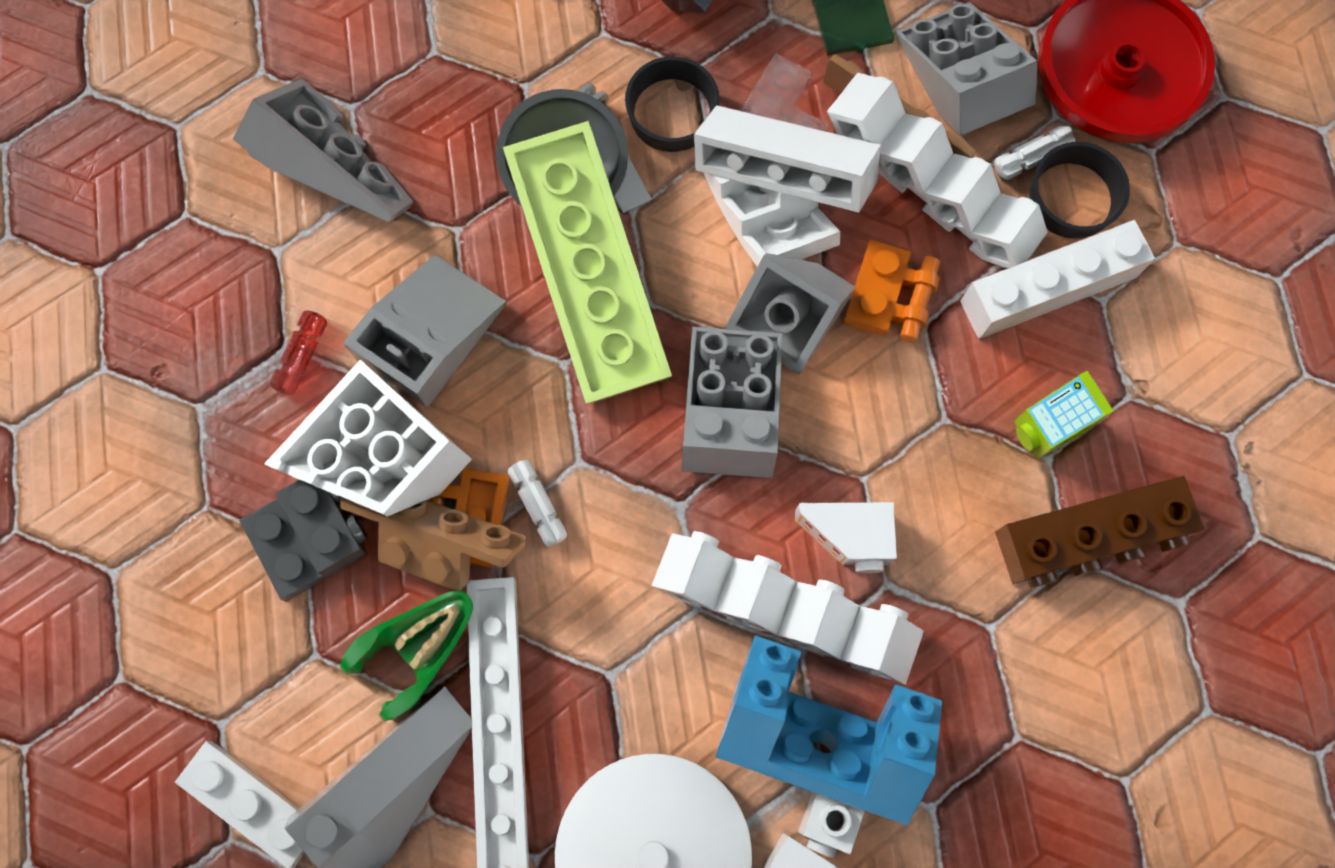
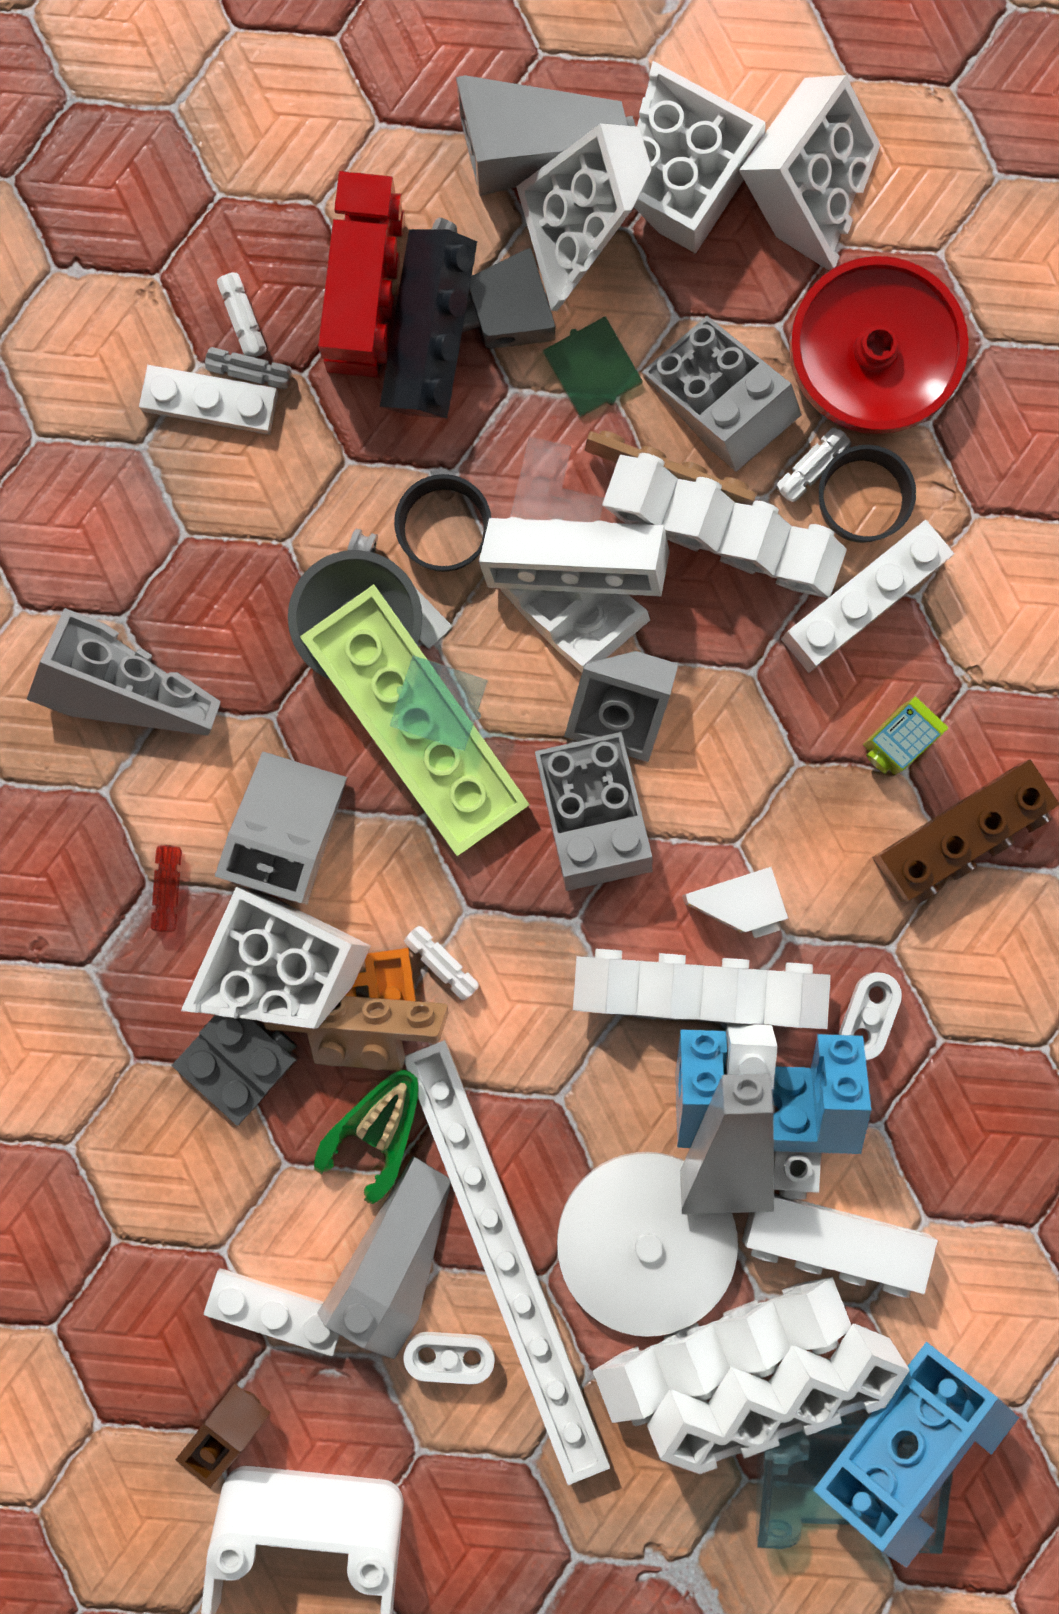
camera: 15 degrees left, 10 degrees up
orange plate [843,239,941,343] -> none
none -> clear light blue piece [389,655,488,751]
none -> light grey slope [680,1073,774,1214]
none -> white brick [725,1023,777,1089]
none -> white plate [839,972,902,1060]

